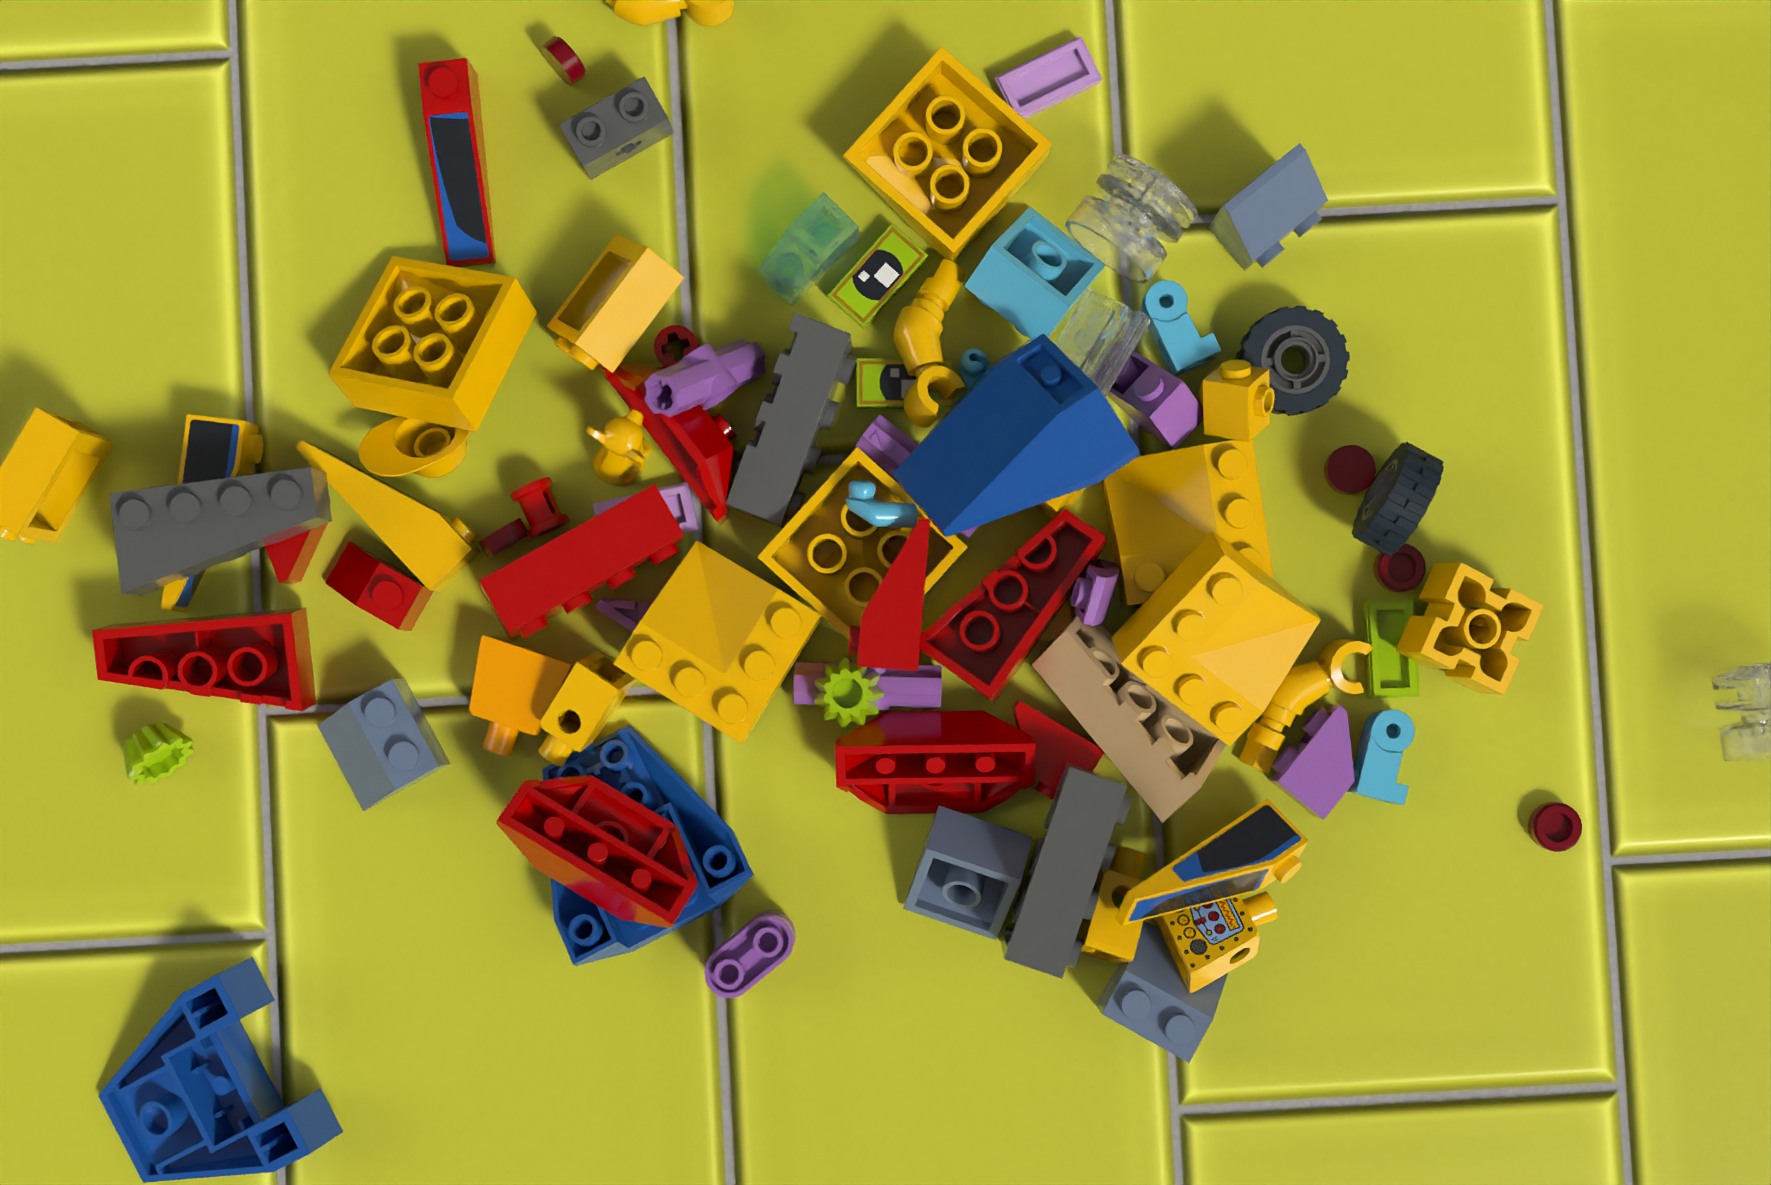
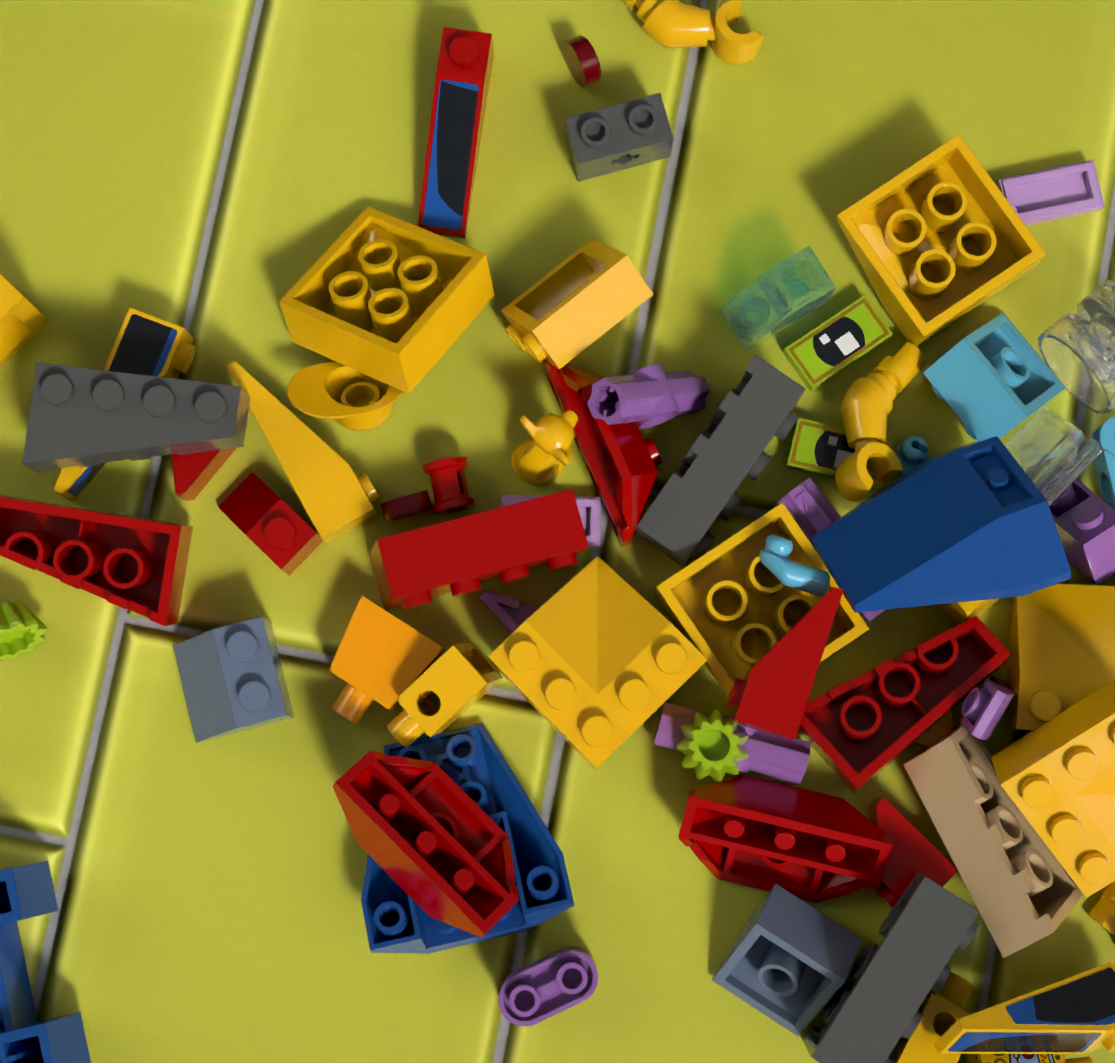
camera: 15 degrees right, 5 degrees down
red bush [654,325,700,368] -> none

